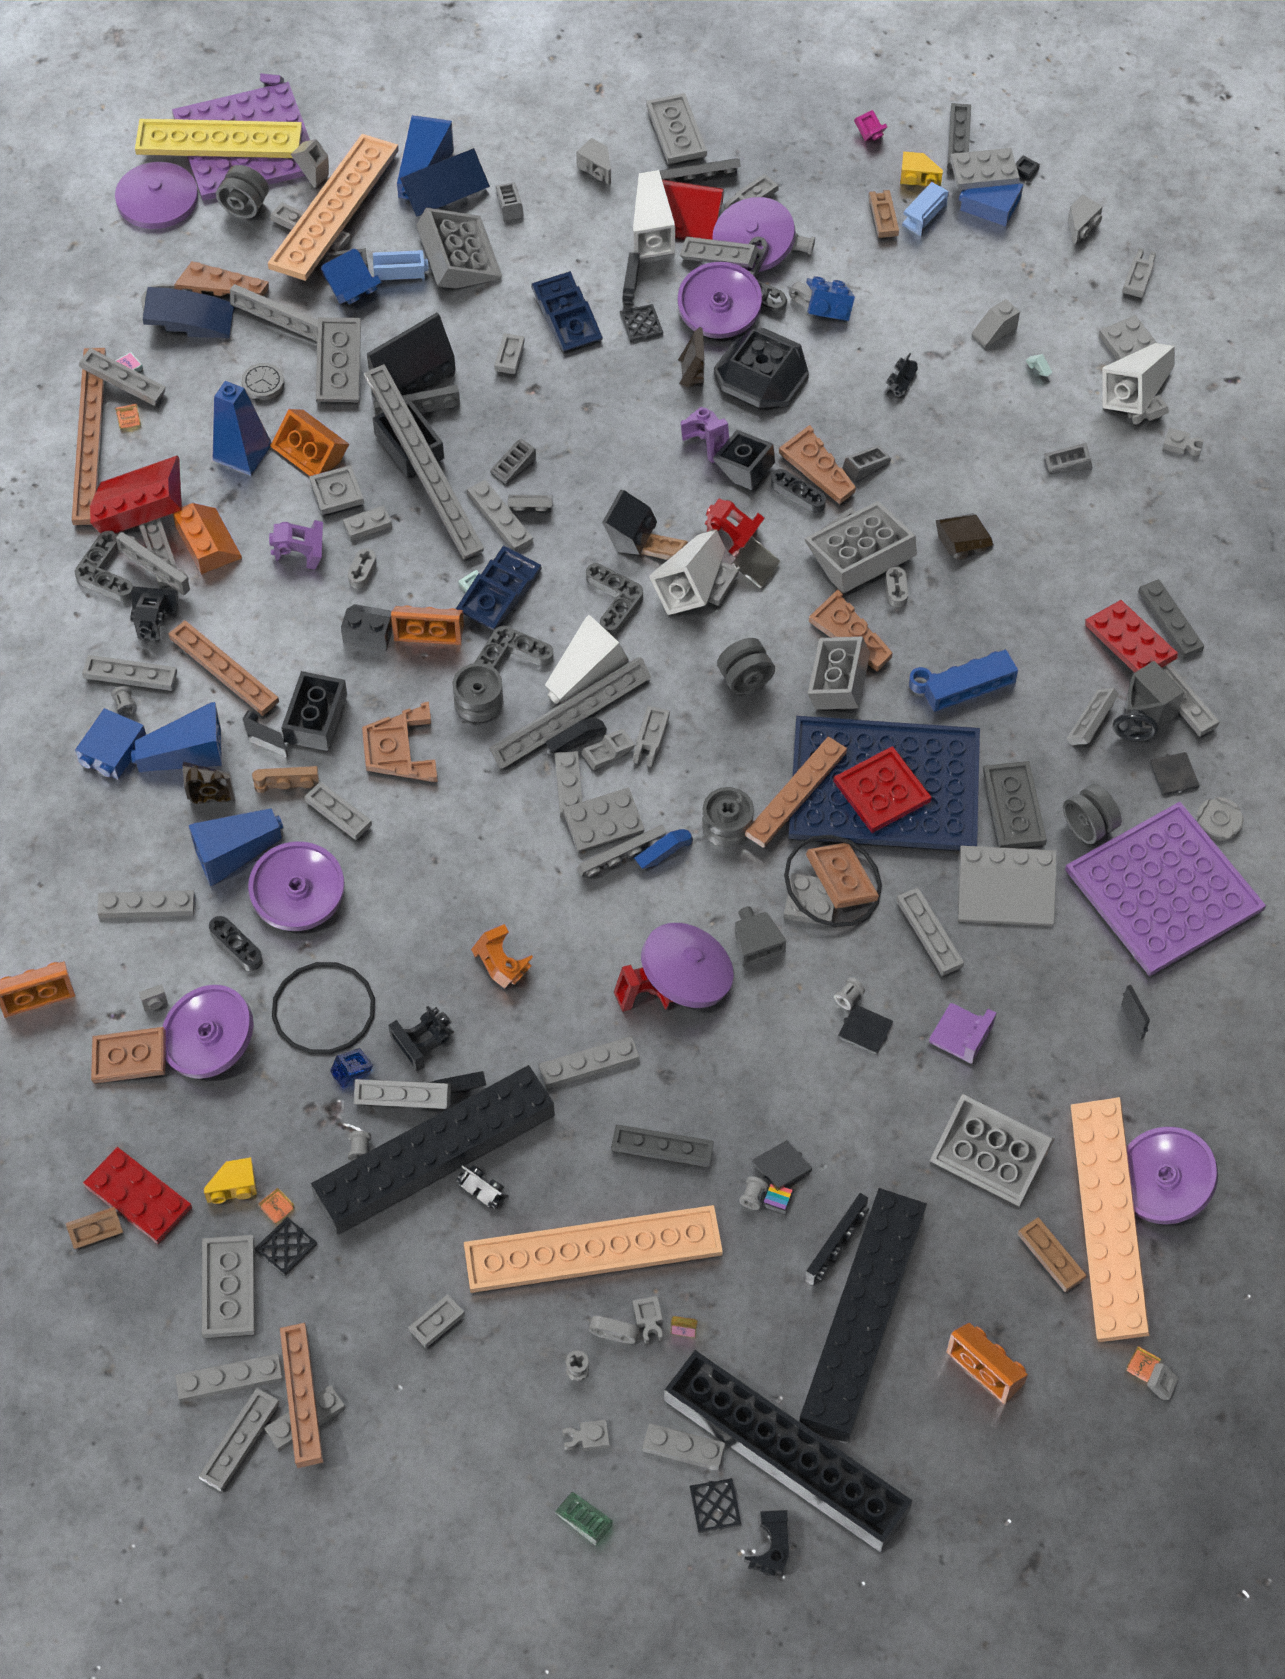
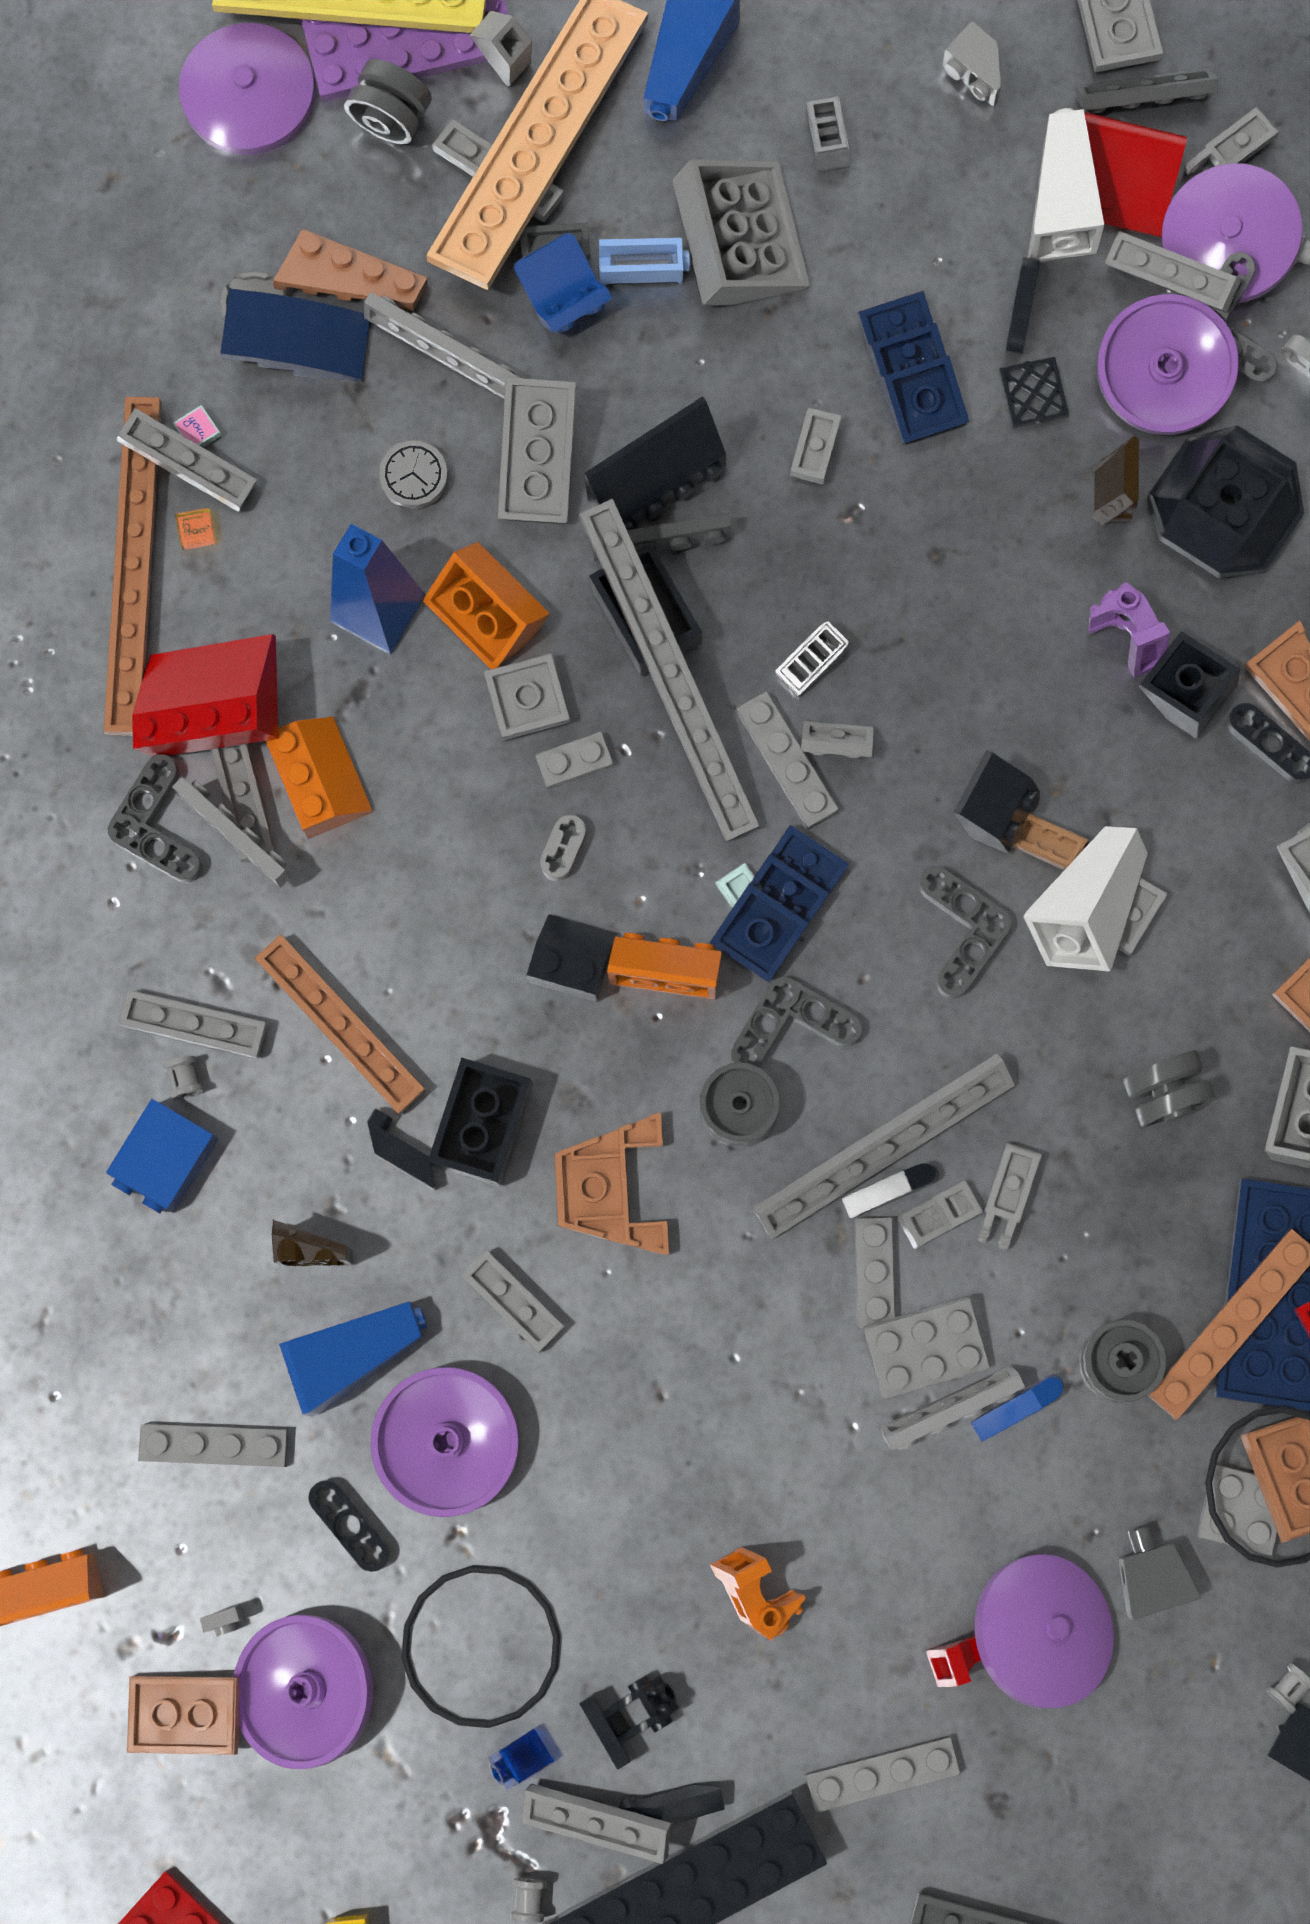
camera: 10 degrees right, 20 degrees up
black tile [130,586,179,641] -> none
blue slope [131,702,222,772] -> none
medium nougat plate [252,766,319,793] -> none
medium lavender tile [269,520,323,570] -> none
dark blue slope [400,148,490,217] -> none
white slope [545,615,629,705] -> none
red tile [705,498,765,557] -> none
clear smoke piece [732,536,780,589] -> none

